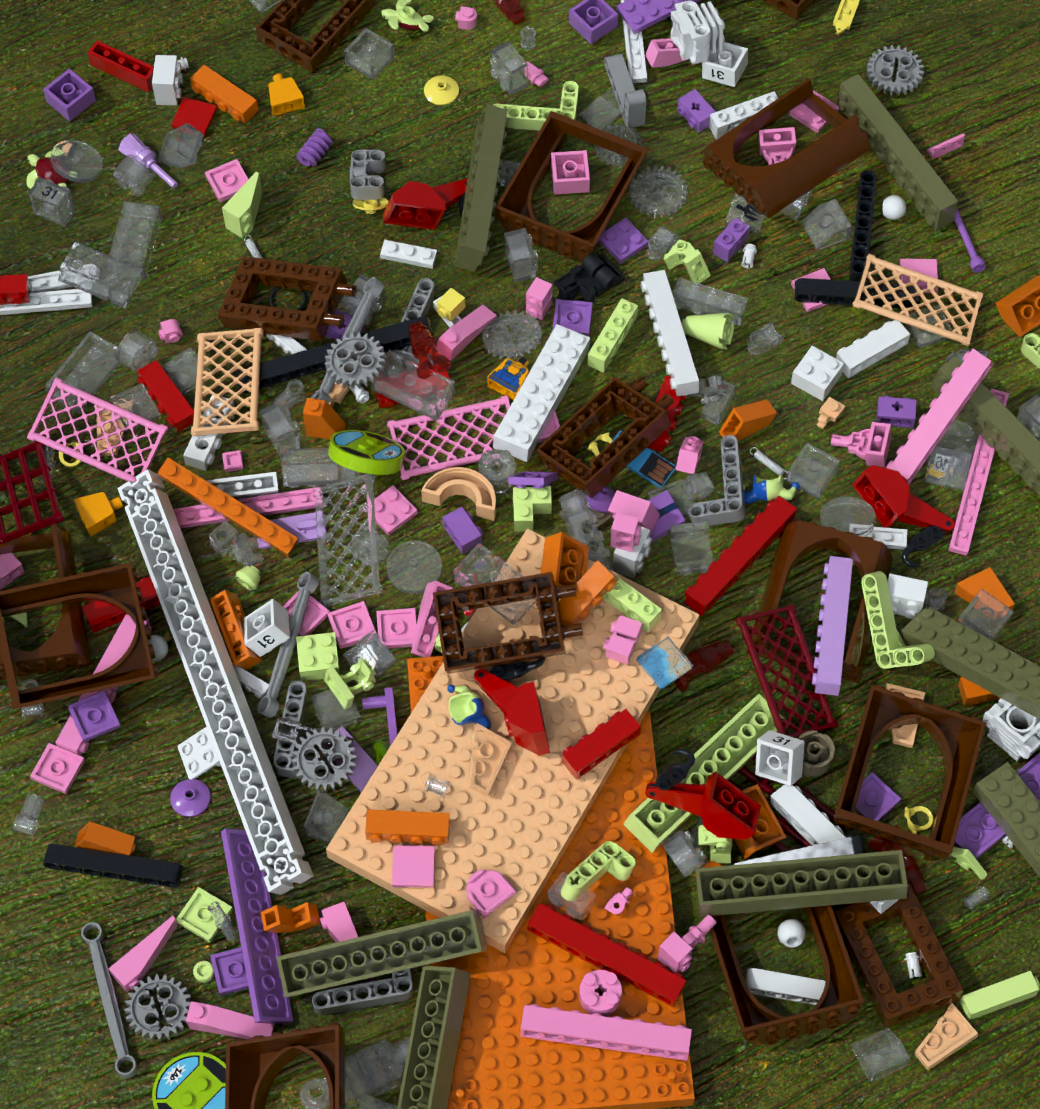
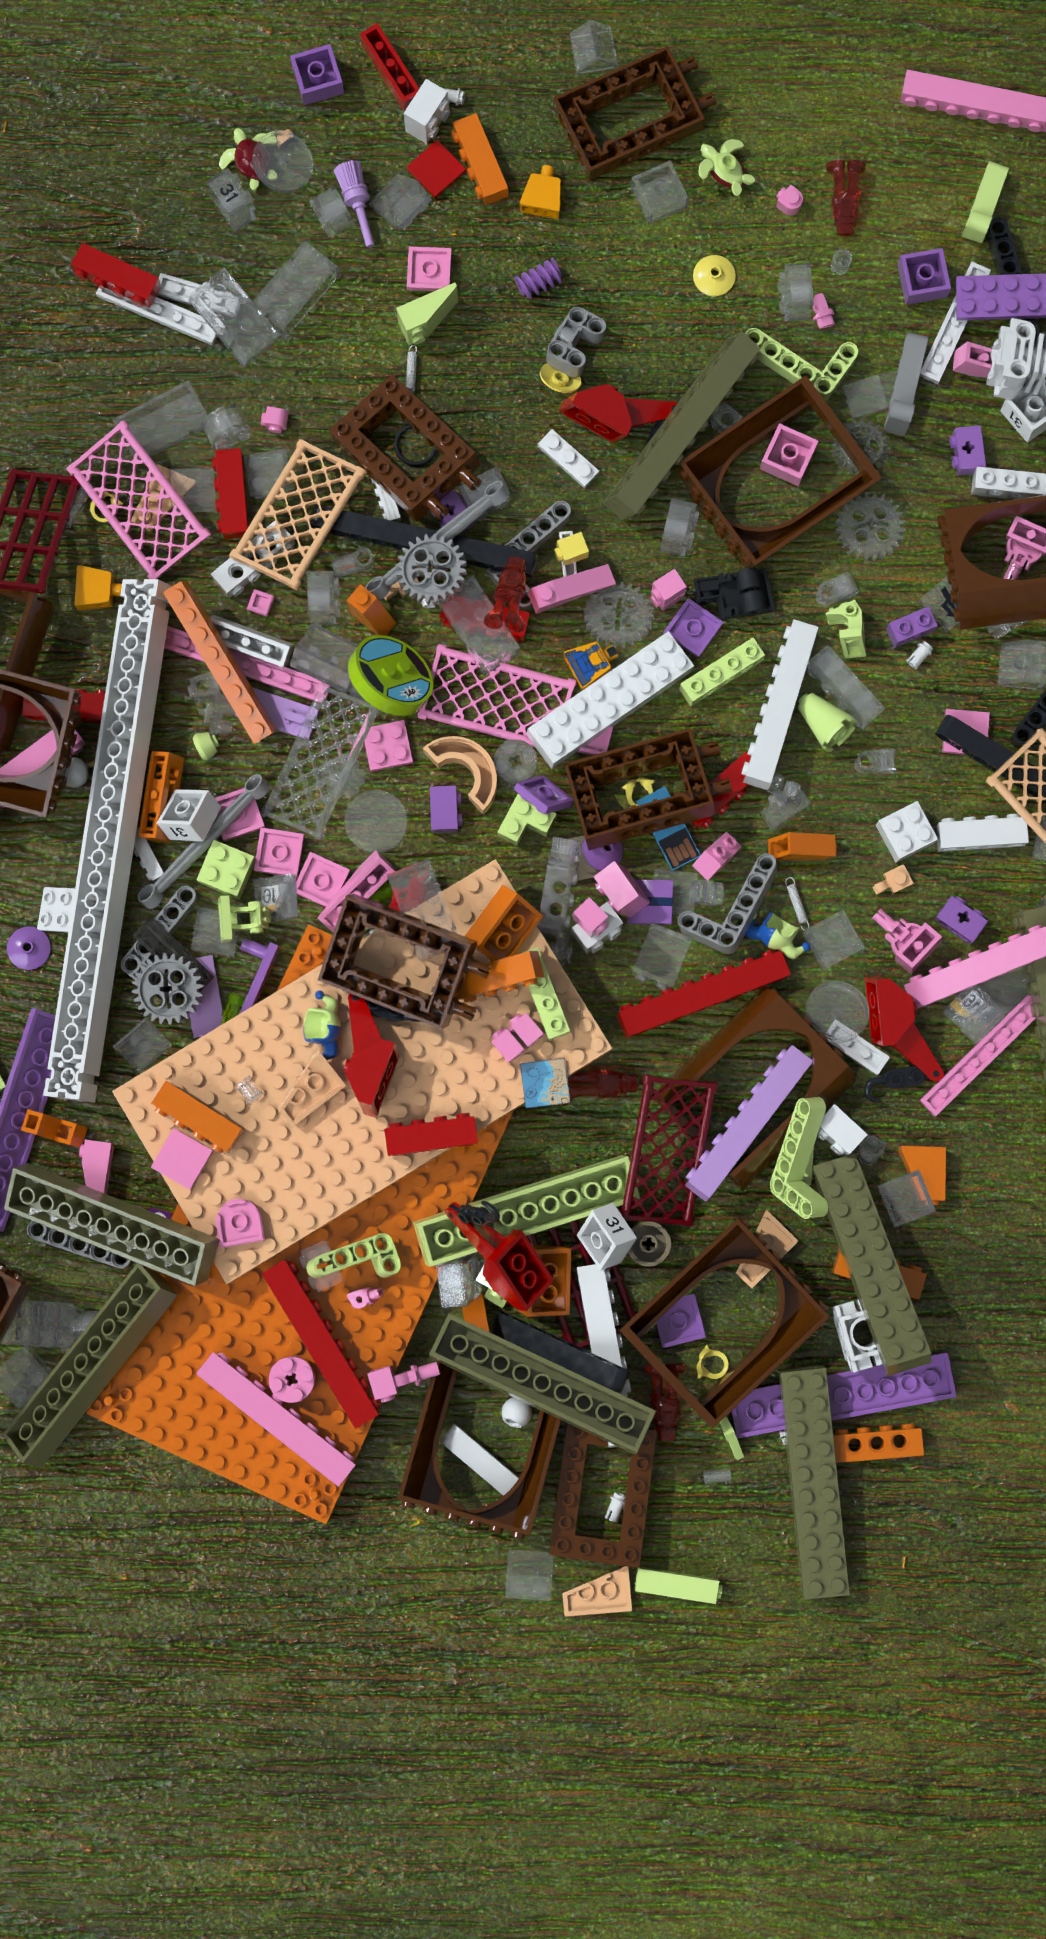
camera: 30 degrees right, 20 degrees up
medium lavender plate [599,218,649,264] -> none

